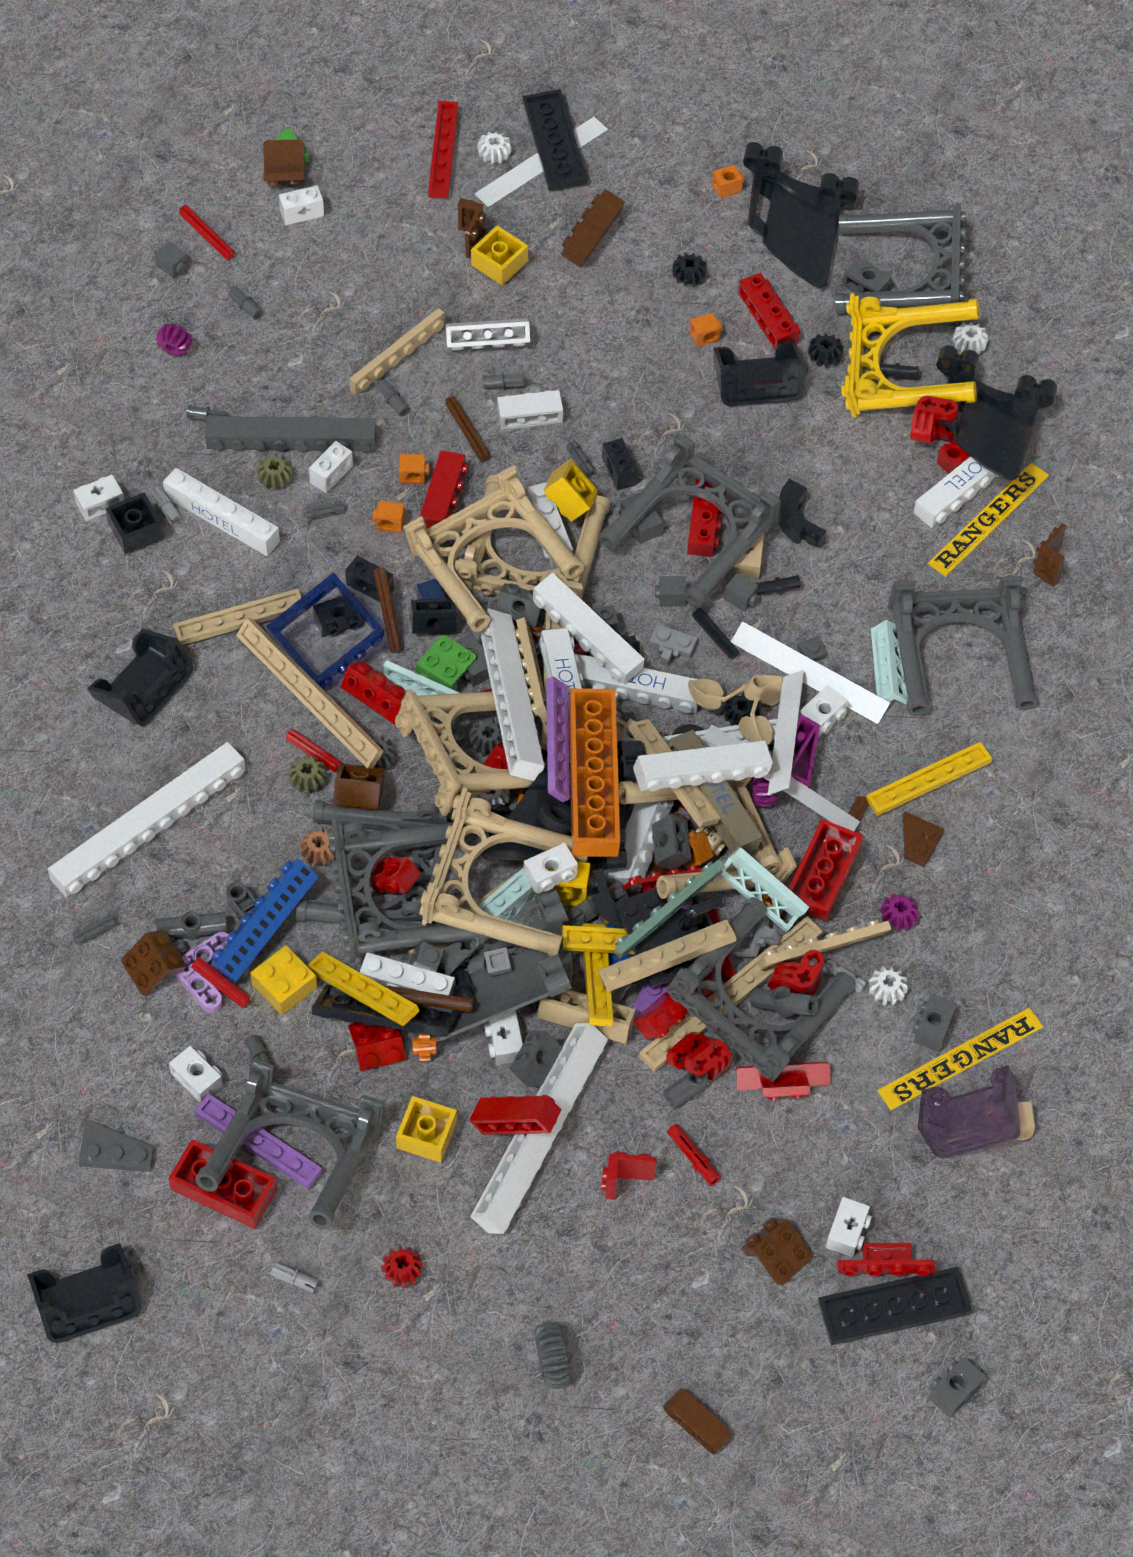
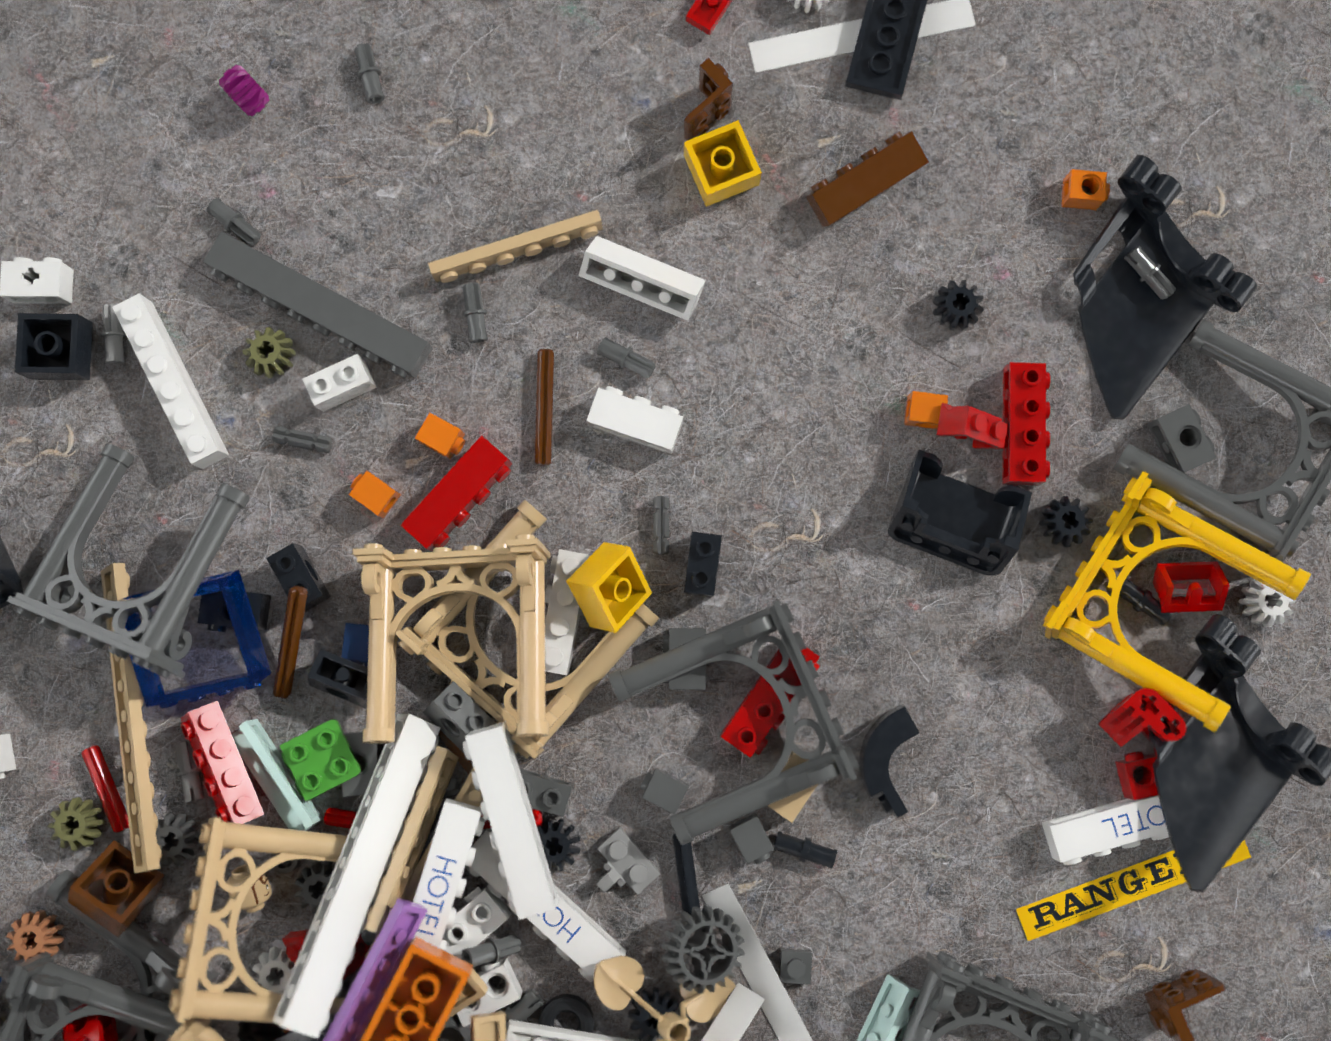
camera: 30 degrees right, 25 degrees up
tan plate [173,589,305,645] -> none
none -> dark grey arch [7,443,250,679]
none -> light grey axle [175,741,205,804]
none -> dark grey gear [661,905,745,994]
none -> red window [936,402,1008,449]
none -> dark grey axle [1124,245,1176,300]
none -> red window [1152,561,1230,613]

